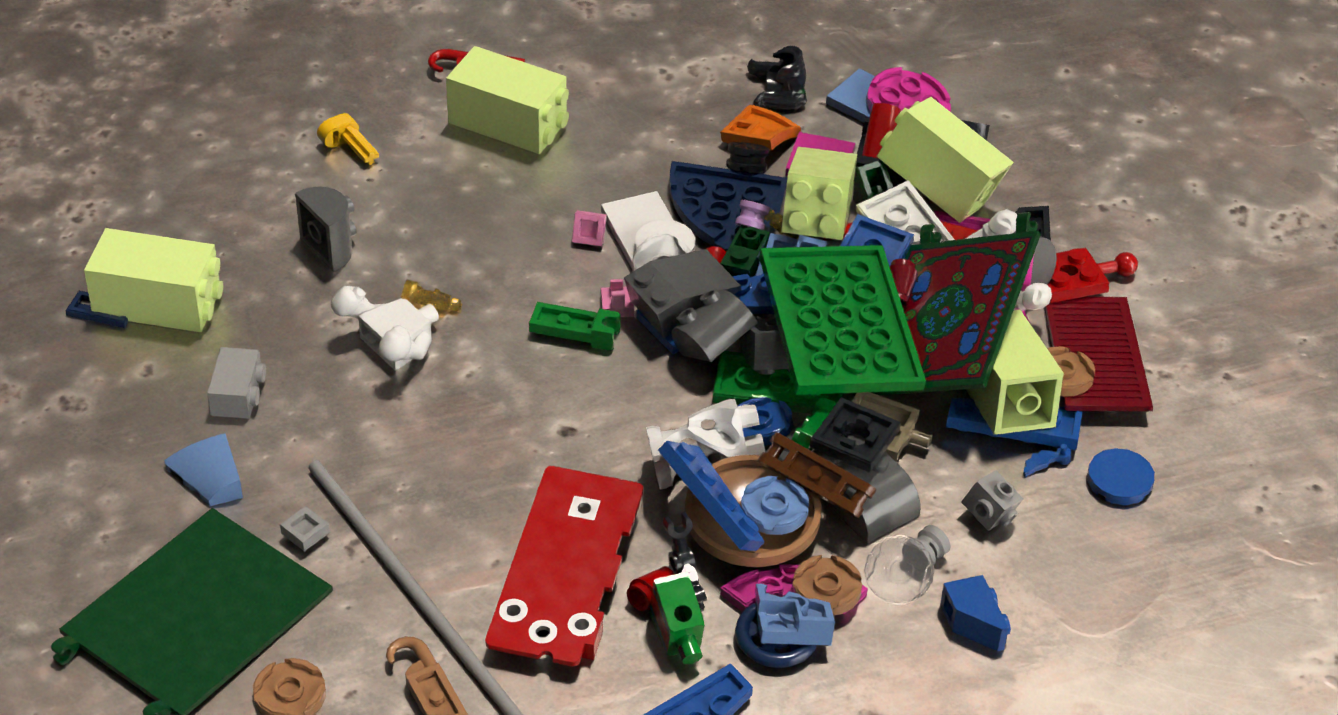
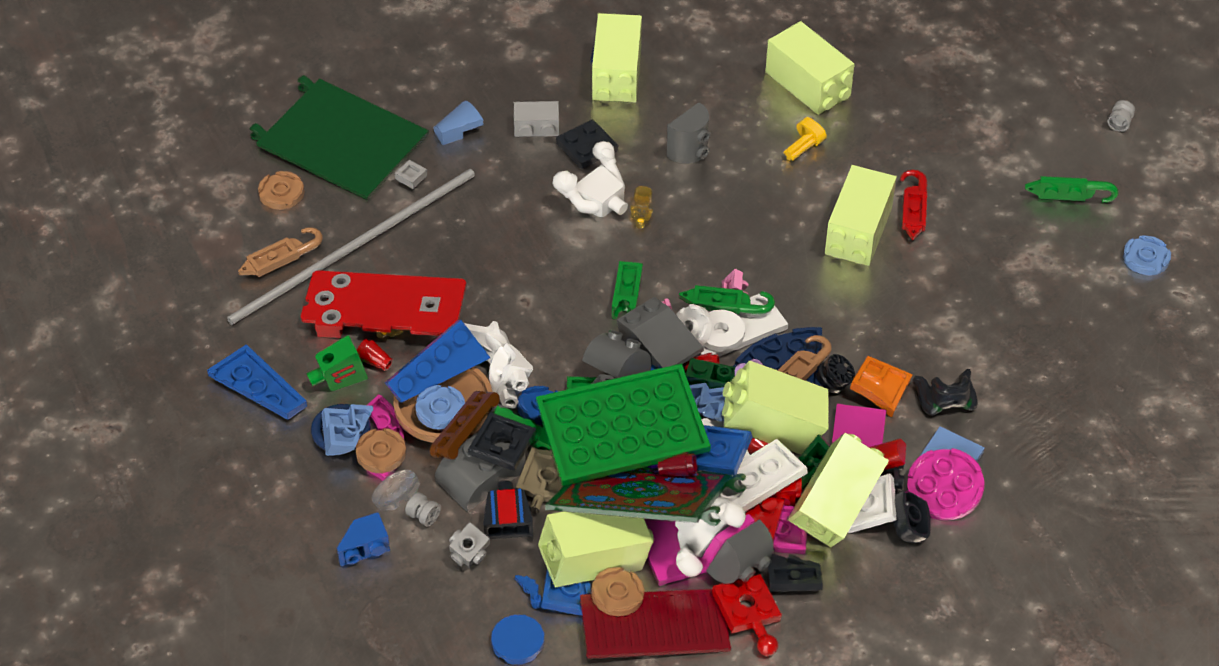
camera: 85 degrees right, 5 degrees up
black piece [663,512,707,610] -> none
none -> torso [483,480,533,539]
none -> black plate [556,119,618,170]
none -> green plate [679,285,775,315]
none -> yellowish green brick [766,21,854,115]
none -> medium nougat plate [777,335,832,381]

